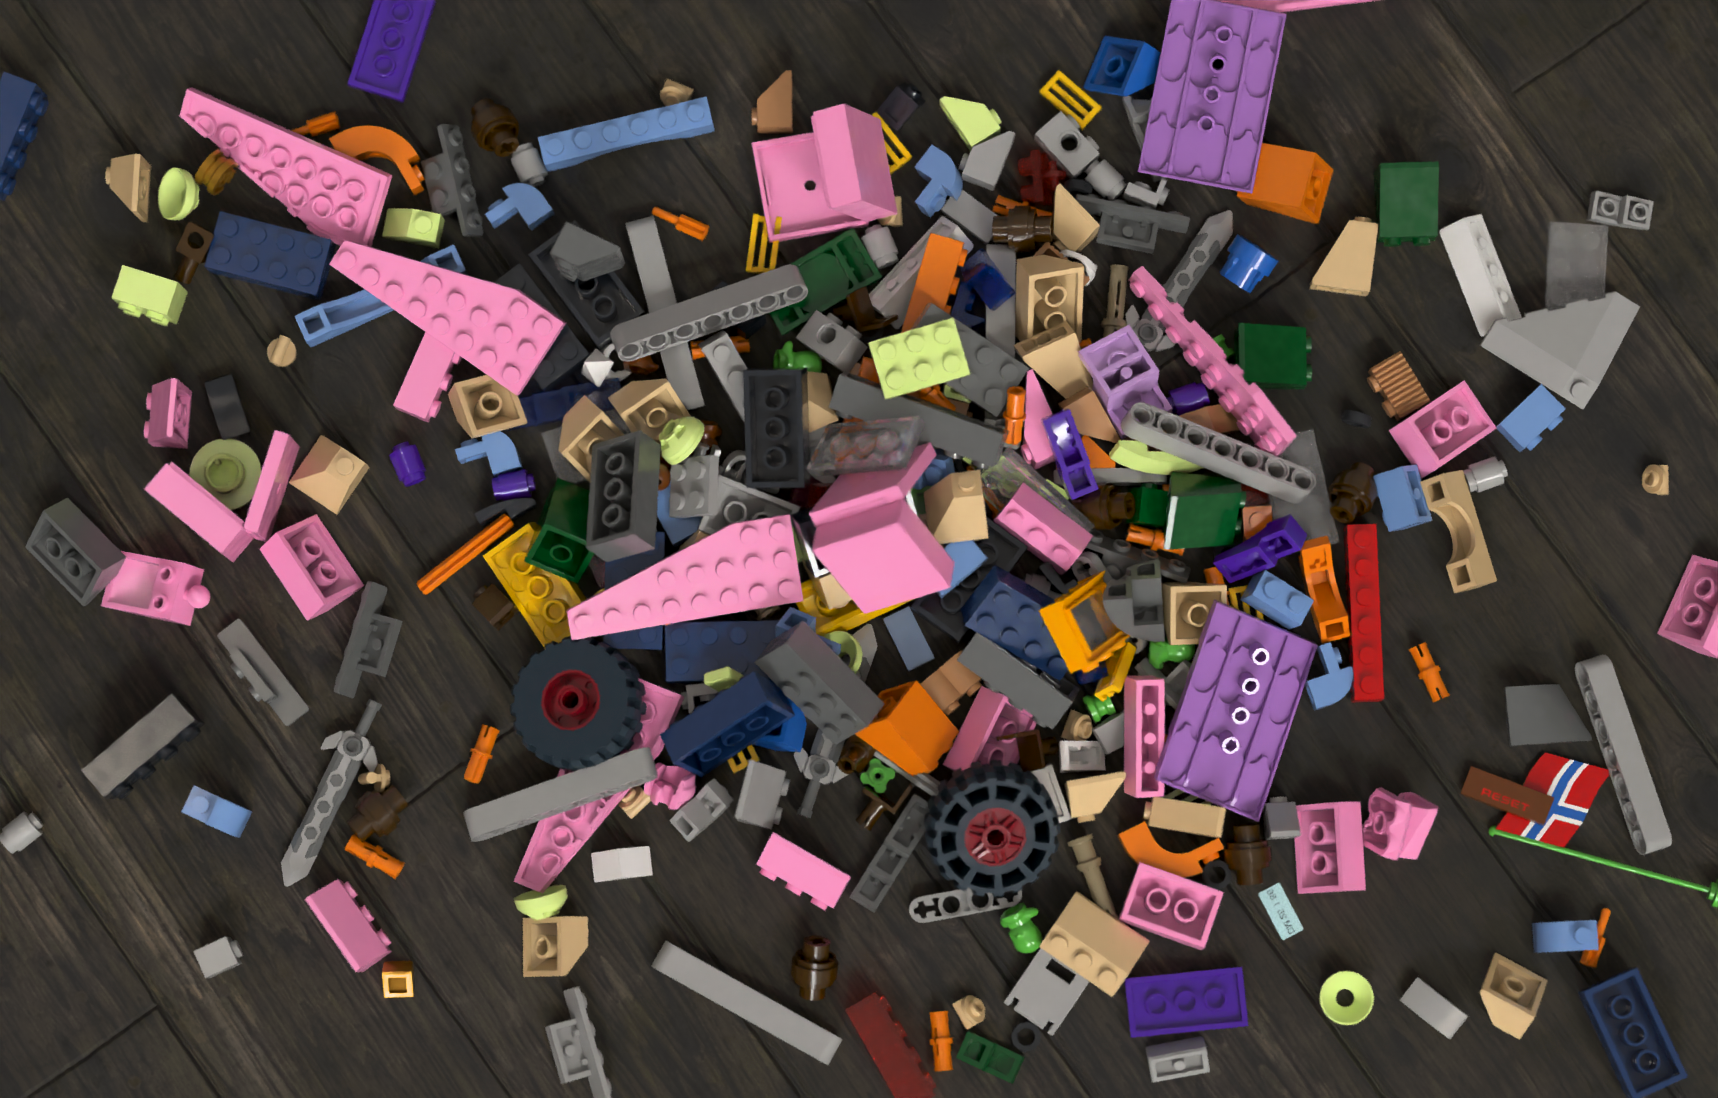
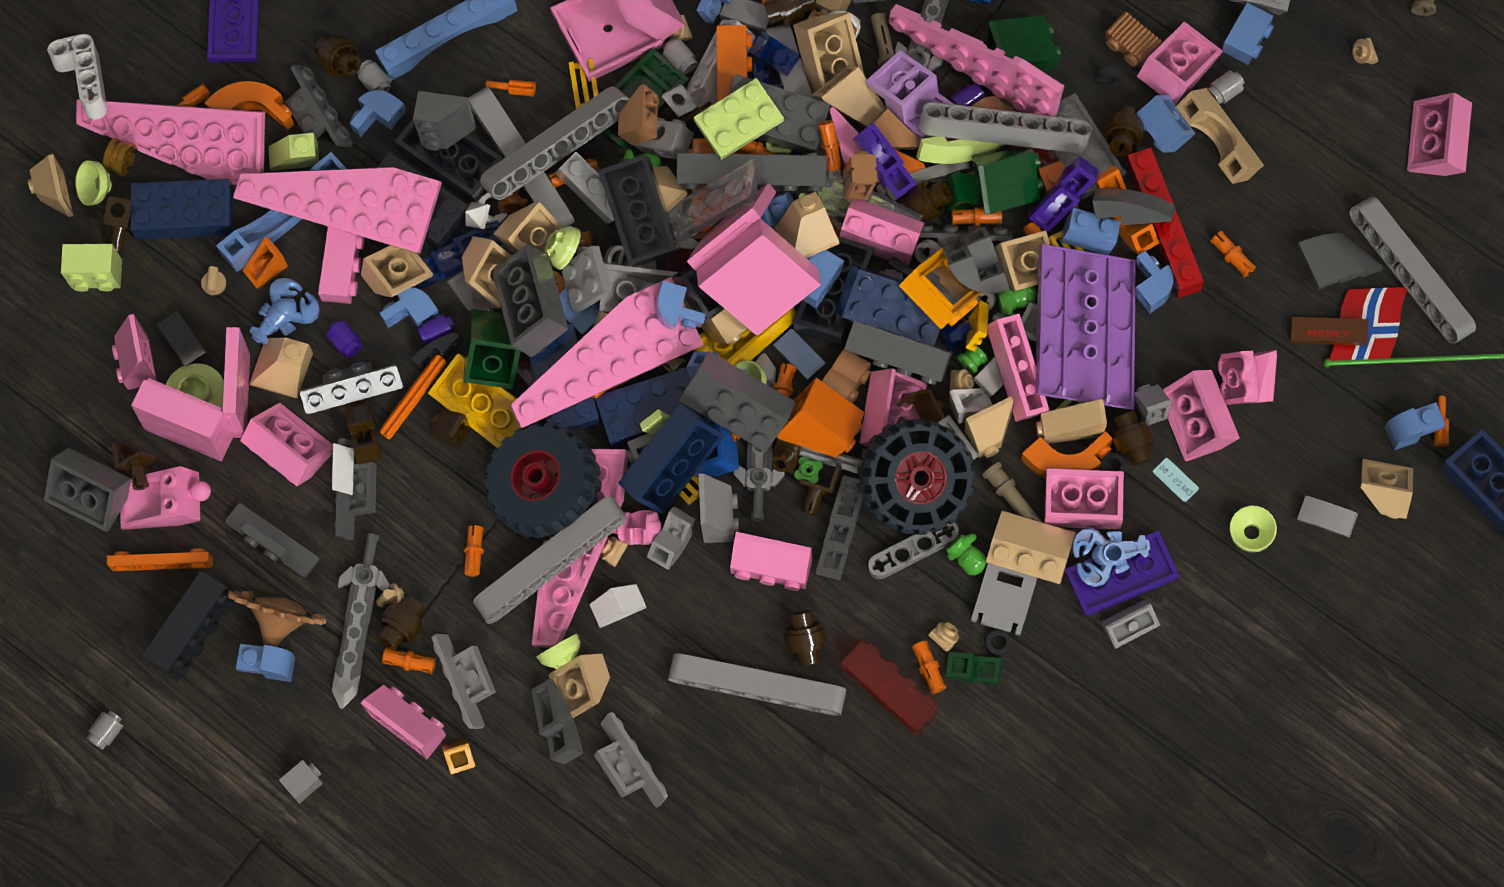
camera: 15 degrees left, 10 degrees down
none -> white beam [47,34,107,120]
none -> orange plate [107,549,213,571]
none -> dark brown bracket [111,442,157,490]
none -> medium nougat piece [228,590,327,647]
none -> orange slope [242,237,288,288]
none -> medium blue animal [250,278,320,345]
none -> bracket [300,362,403,414]
none -> white sticker [332,443,354,495]
none -> dark brown slope [345,397,382,465]
none -> light grey bracket [431,634,496,729]
none -> dark grey slope [531,679,583,764]
none -> medium nougat slope [618,84,659,145]
none -> medium blue brick [655,281,706,330]
none -> light grey bracket [662,84,705,117]
none -> orange pin [773,364,796,398]
none -> medium nougat brick [843,151,877,200]
none -> medium blue animal [1072,528,1150,587]
none -> dark grey slope [1093,188,1175,225]

